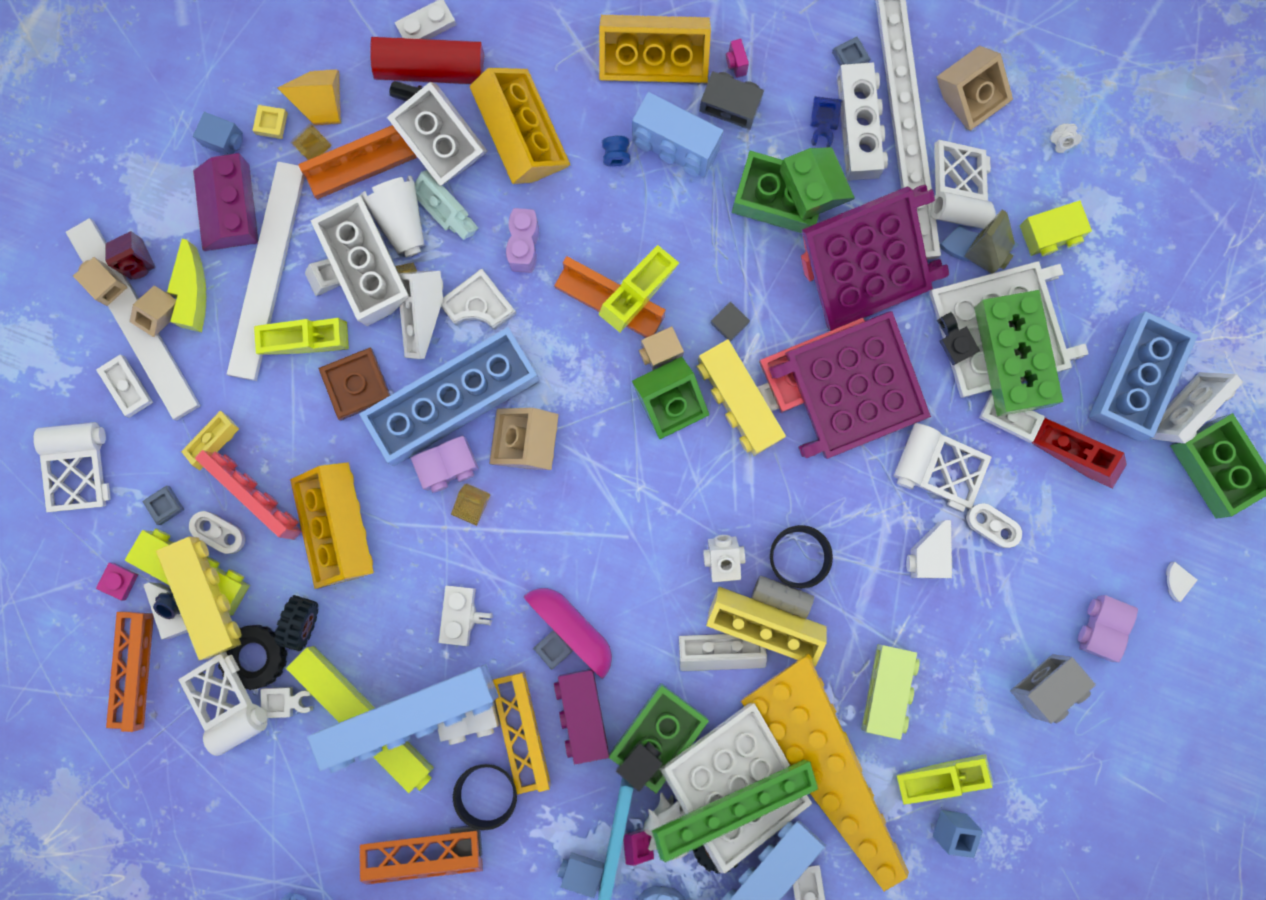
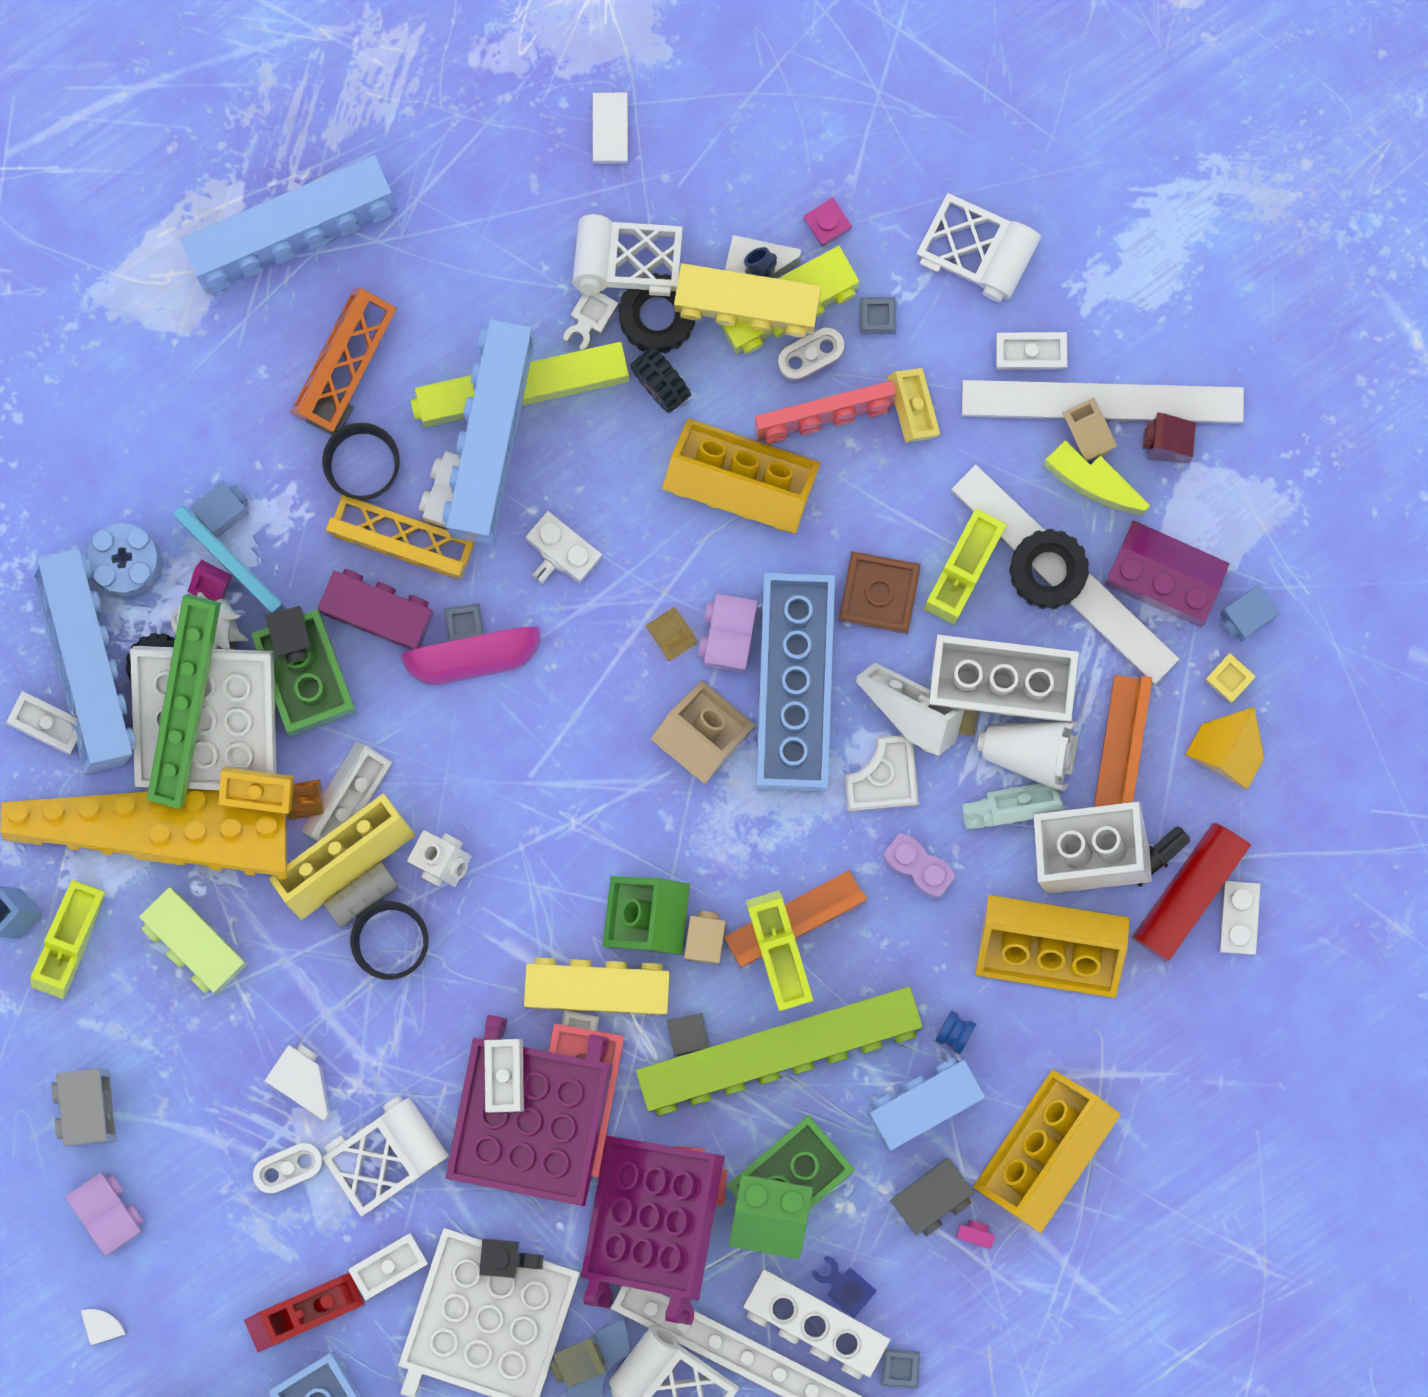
camera: 125 degrees right, 0 degrees up
tan brick [73,257,128,306] -> none
orange fence [106,612,154,732] -> none
clear yellow slope [290,124,332,160] -> none
white slope [305,259,340,296] -> none
bright green brick [974,290,1064,417] -> none
none -> yellow plate [218,767,294,814]
none -> clear orange plate [287,779,324,820]
none -> white plate [484,1039,524,1113]
none -> white tile [593,92,628,164]
none -> lime brick [636,986,923,1117]
none -> black tyre [1009,529,1089,610]

